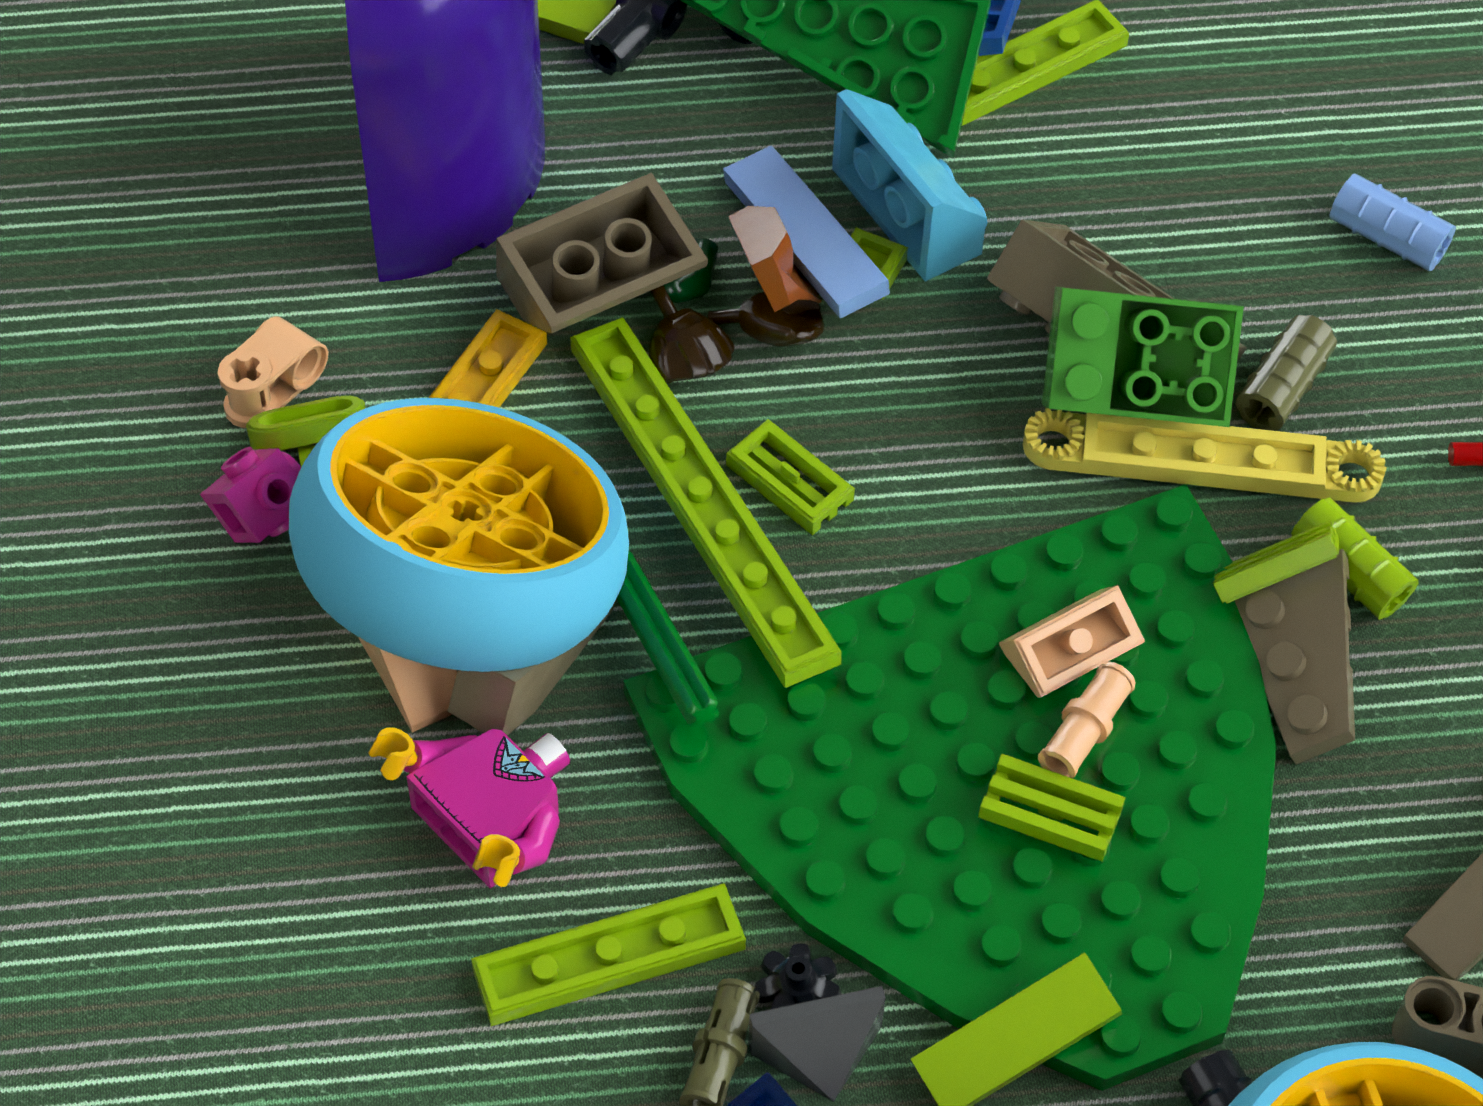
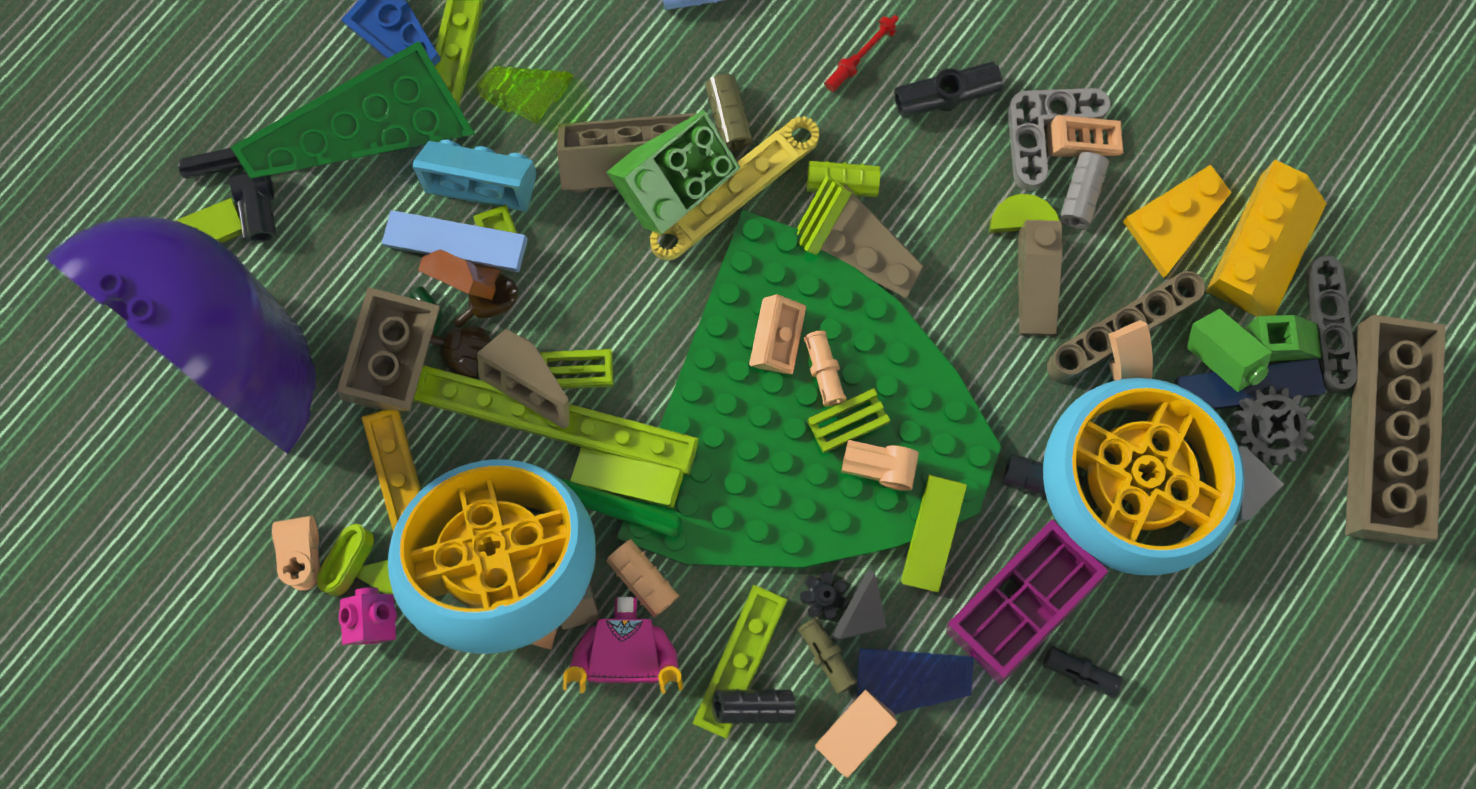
camera: 50 degrees left, 20 degrees up
none -> clear neon green slope [476,66,574,125]
none -> dark tan slope [477,329,569,429]
none -> lime tile [570,448,684,508]
none -> light nougat axle [606,539,679,618]
none -> black axle [712,688,795,725]
none -> light nougat piece [841,440,919,491]

